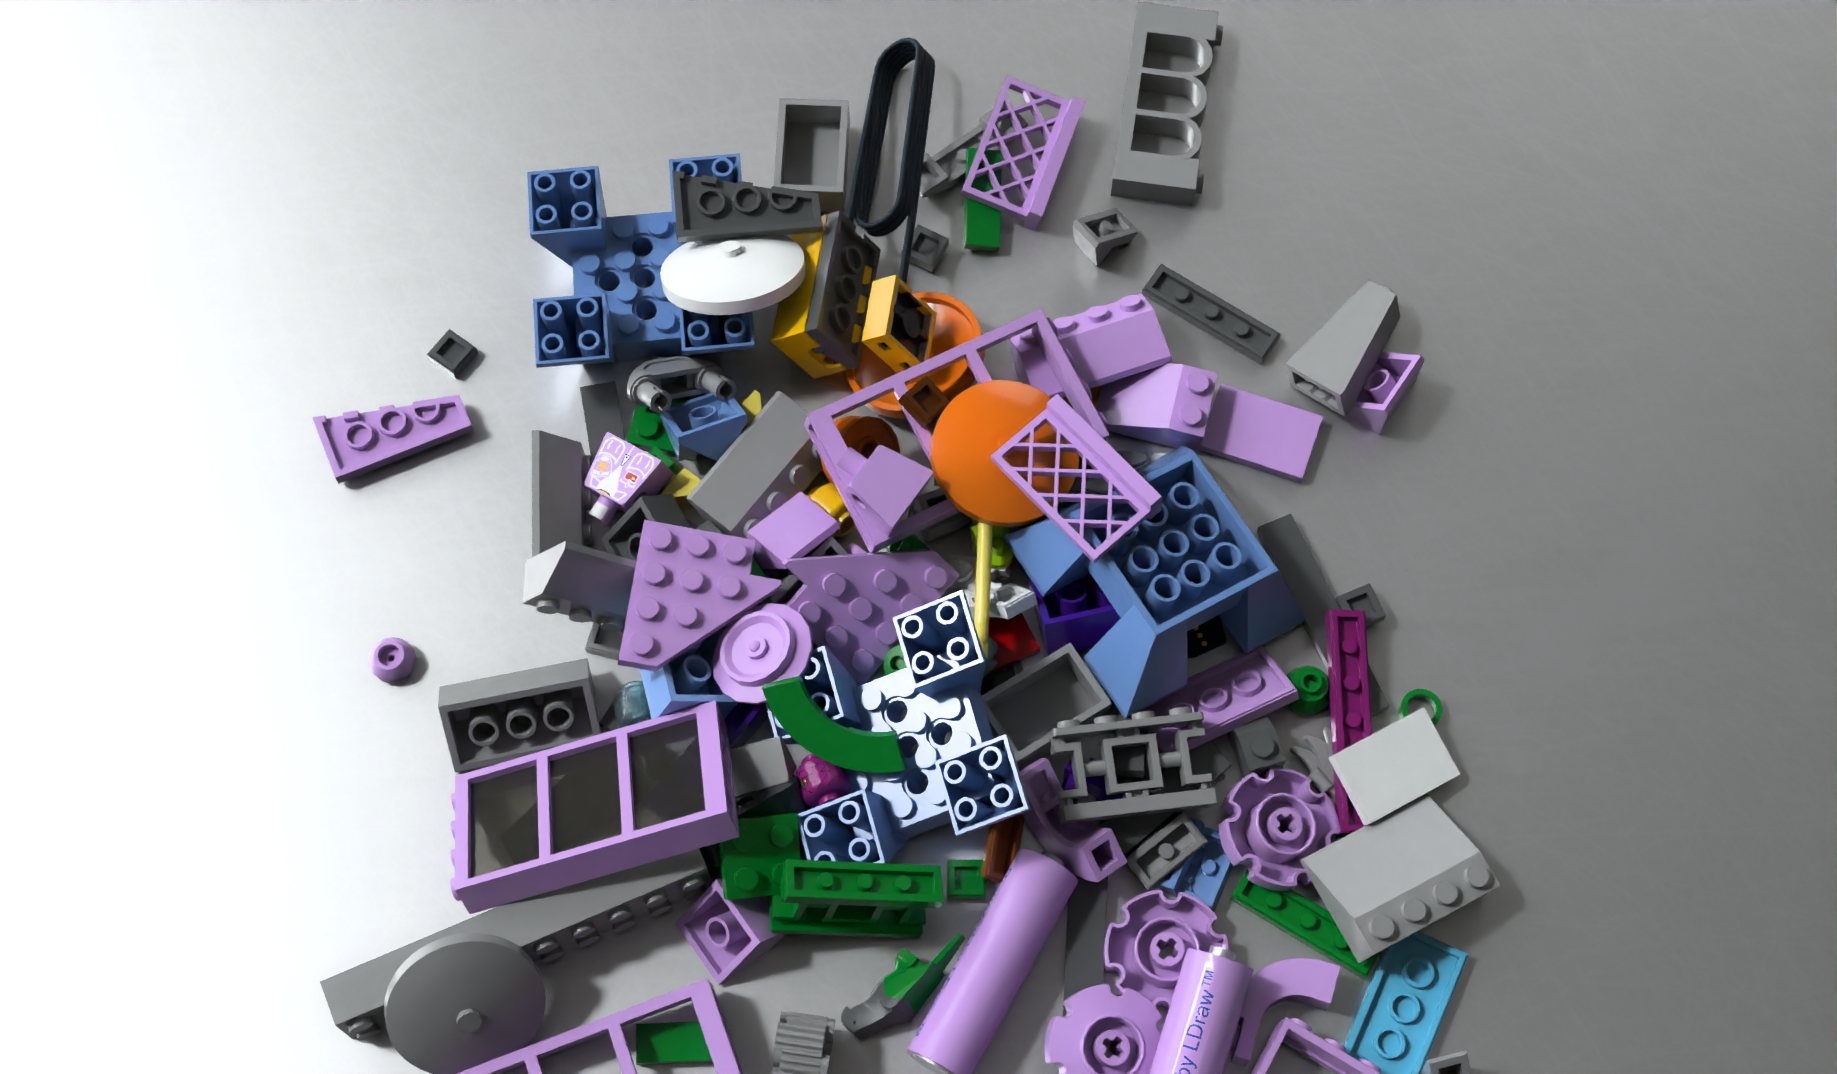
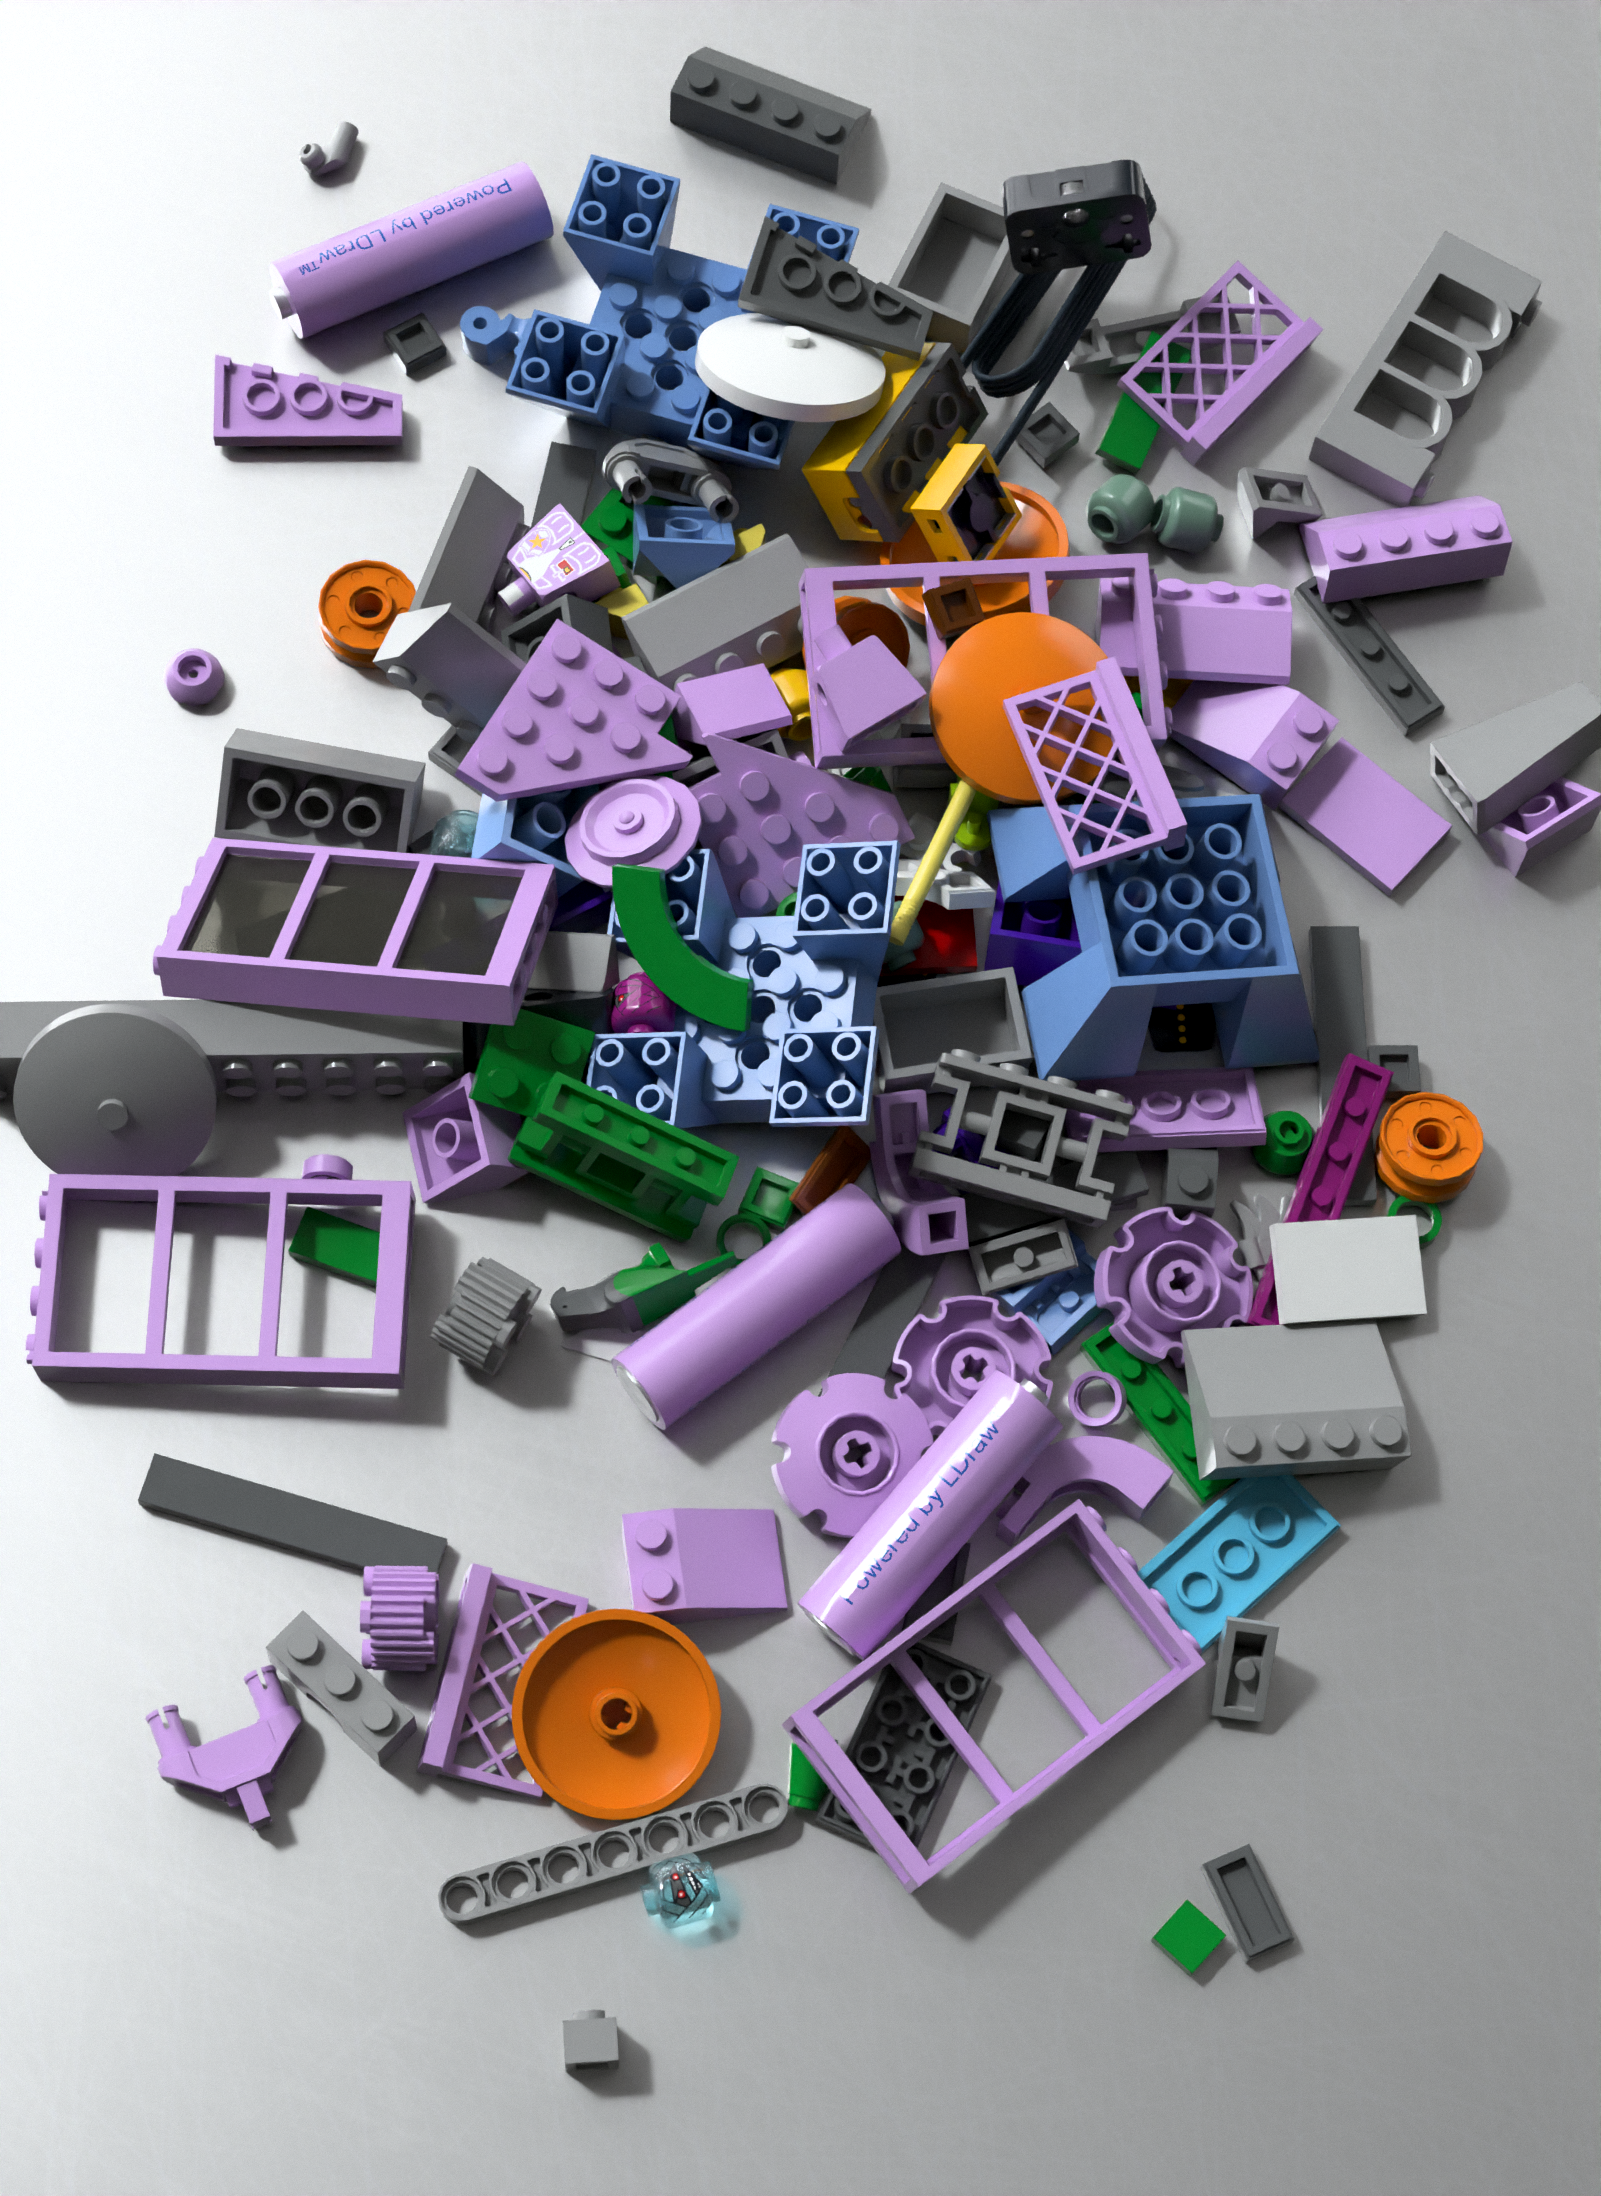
camera: 15 degrees right, 0 degrees up
none -> lavender piece [269,161,554,339]
none -> light grey arm [299,121,359,175]
none -> lavender tile [302,1154,353,1180]
none -> orange wheel [318,560,416,669]
none -> medium blue leg [460,306,531,366]
none -> white sticker [561,1328,647,1362]
none -> dark grey slope [670,46,871,185]
none -> green piece [716,1213,771,1269]
none -> black axle [1002,160,1151,274]
none -> lavender piece [1068,1371,1127,1427]
none -> sand green head [1086,474,1156,544]
none -> sand green head [1150,487,1224,554]
none -> lavender slope [1299,495,1513,604]
none -> orange wheel [1374,1092,1483,1203]

